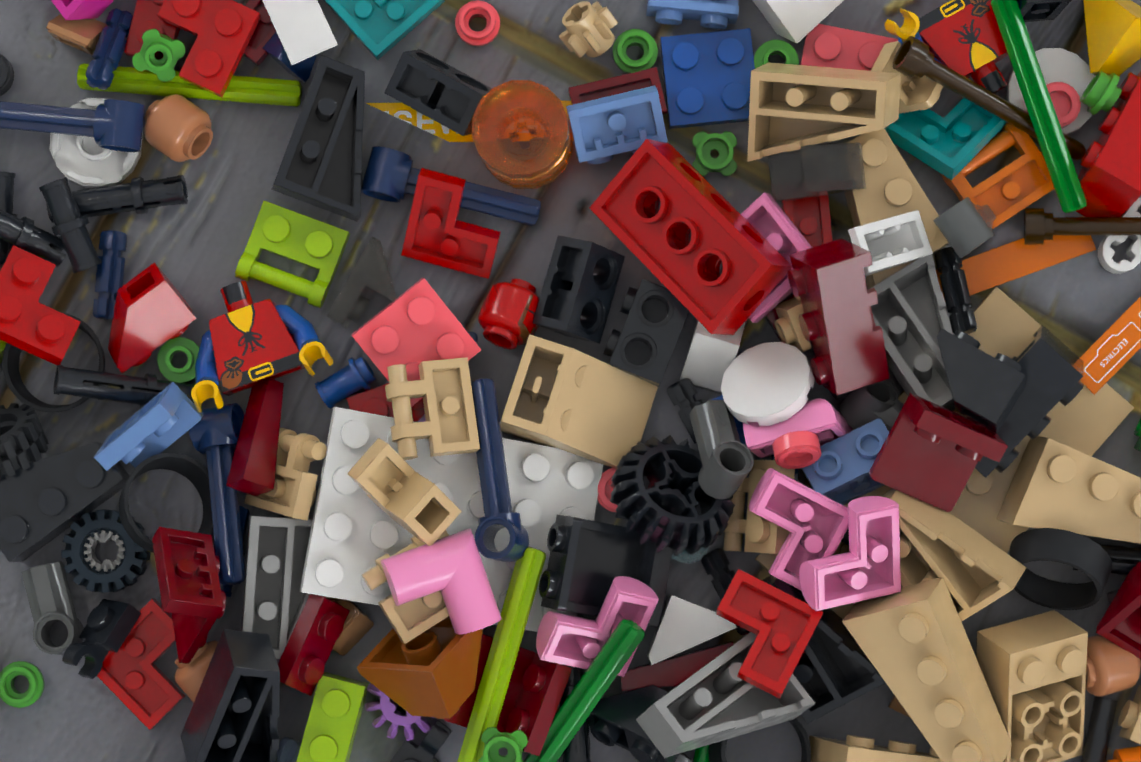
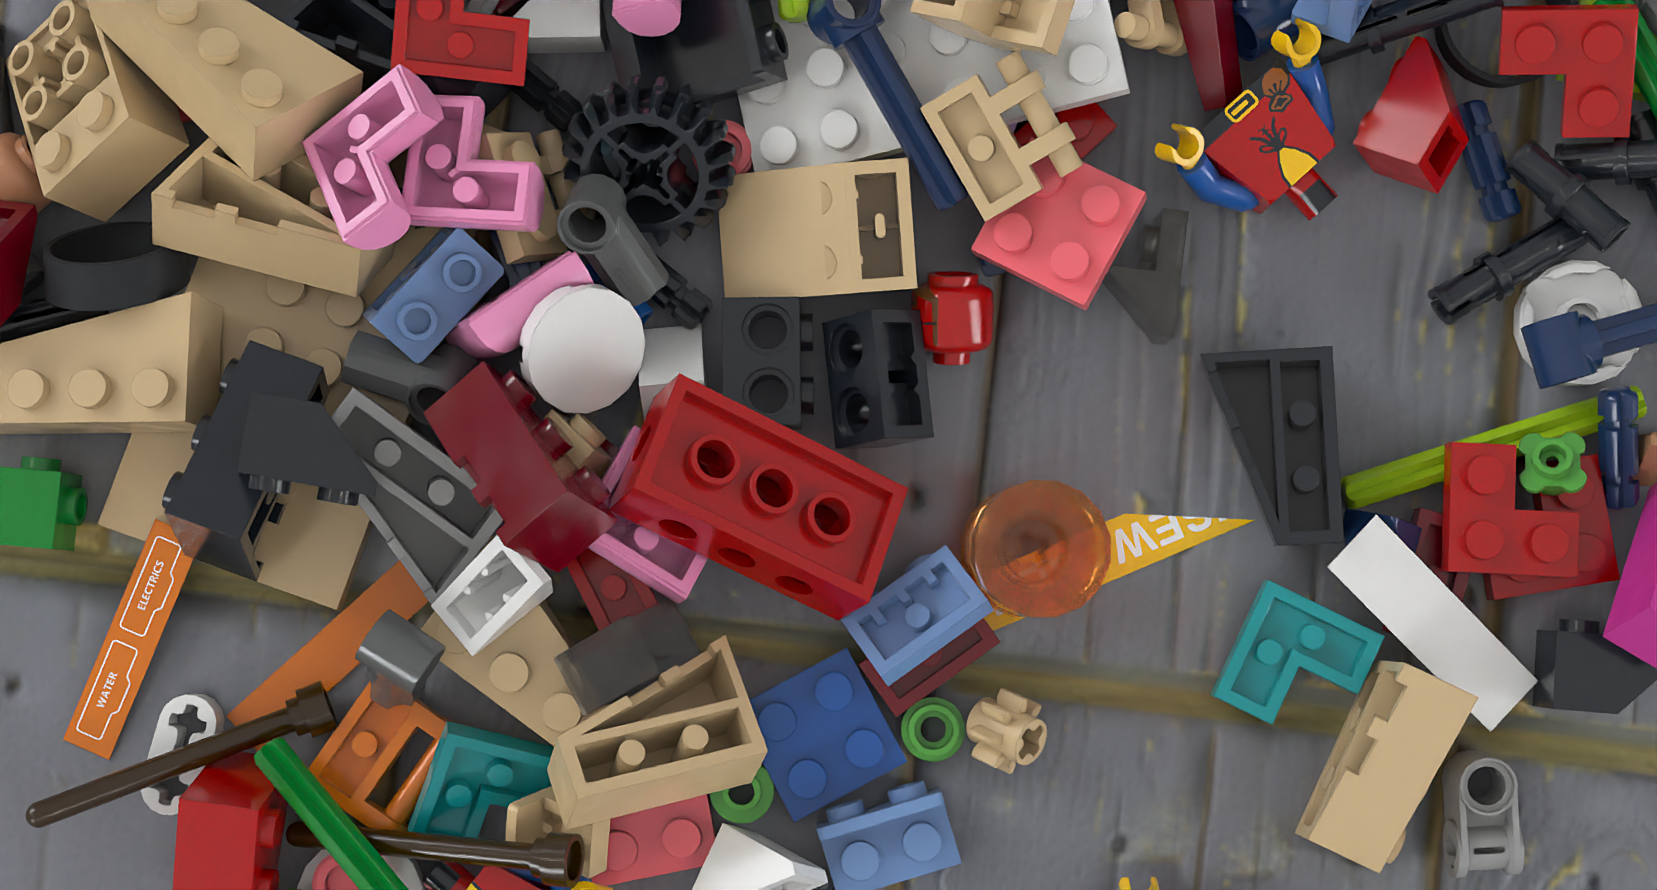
camera: 160 degrees right, 0 degrees up
nougat head [144,94,213,162] -> none
bright green plate [157,337,200,383] -> none
lime plate [235,201,350,308] -> none
blue pin [315,356,376,409] -> none
dark blue axle [361,146,541,226] -> none
black brick [384,49,498,136] -> none
red plate [401,168,501,279] -> none
coral plate [455,0,500,46] -> none
bright green plate [692,131,737,176] -> none
coral tile [772,431,822,469] -> none
dark red bracket [869,393,1008,512] -> none
black axle [935,247,977,334] -> none

